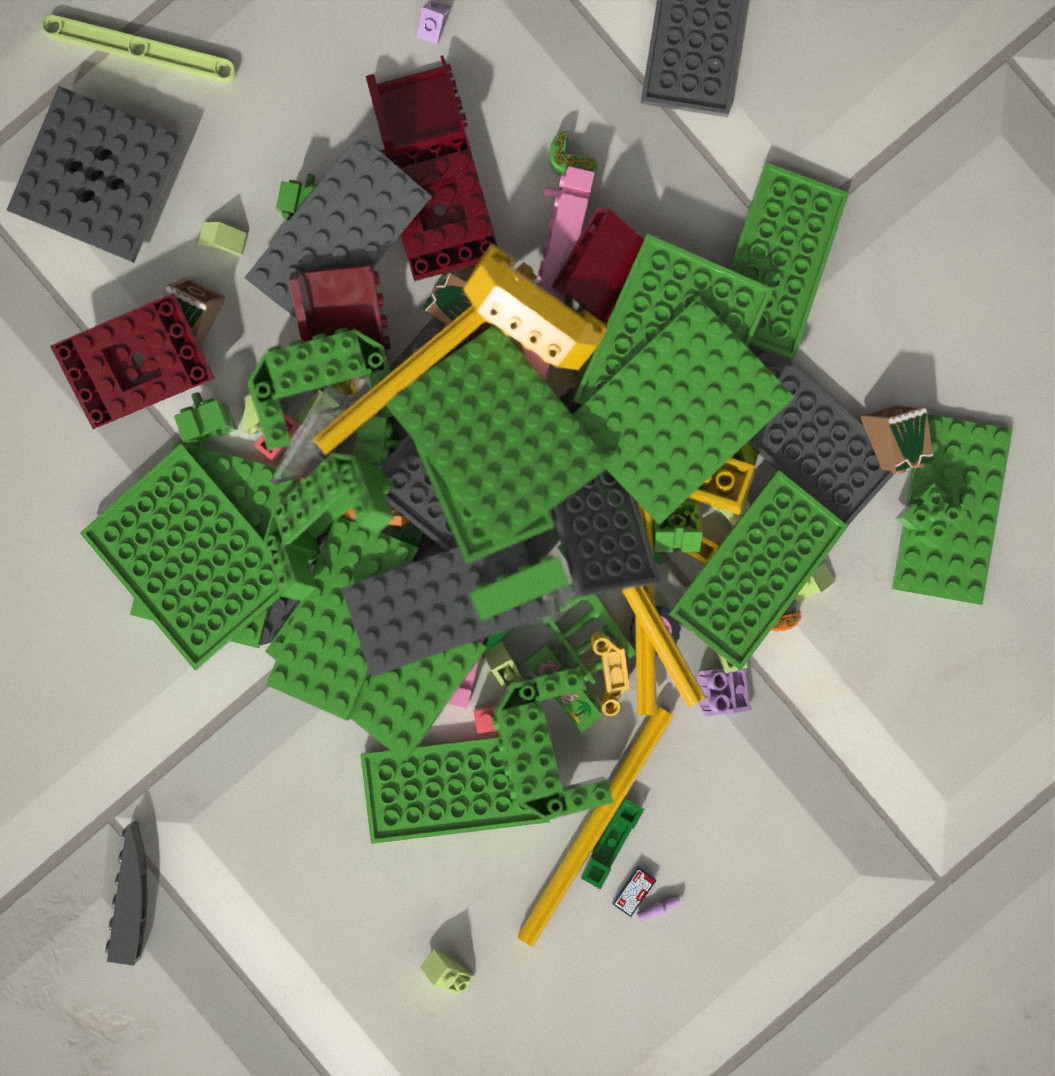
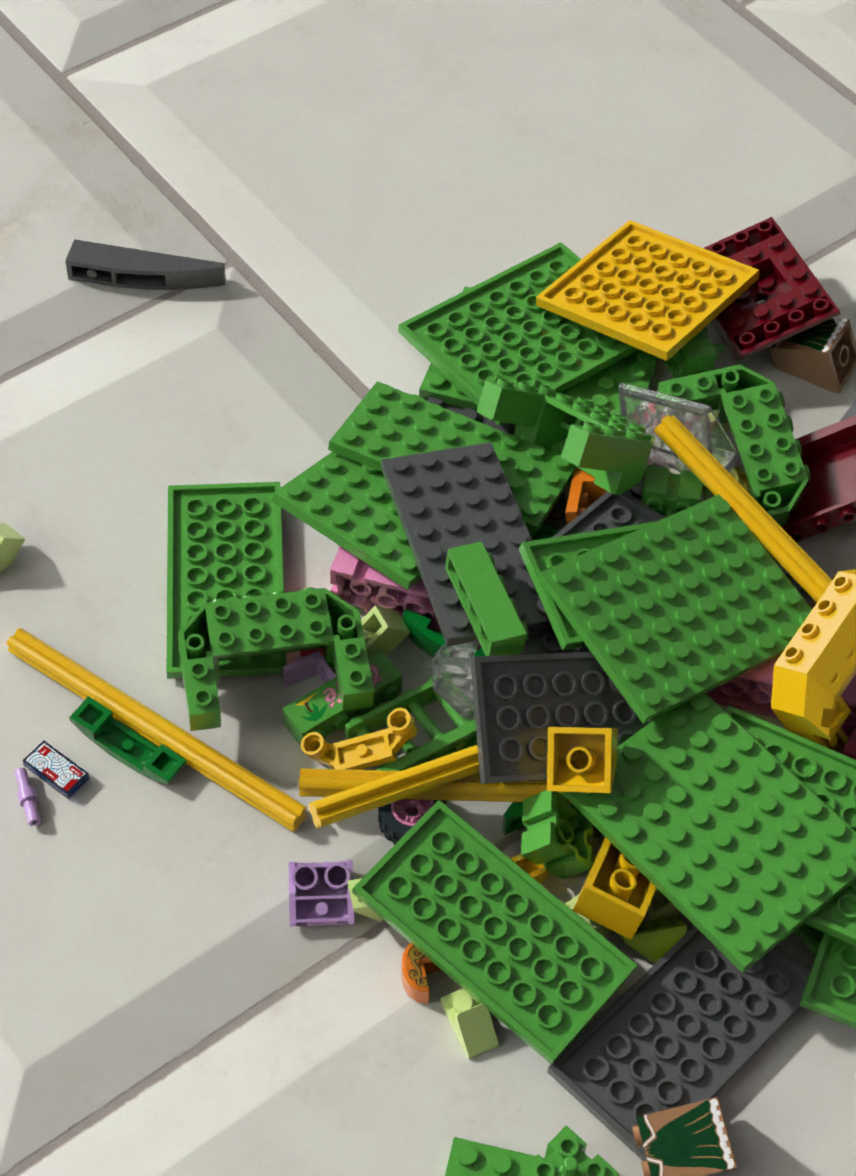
camera: 90 degrees right, 35 degrees down
none -> yellow plate [536,220,759,361]
none -> yellow slope [547,727,618,793]

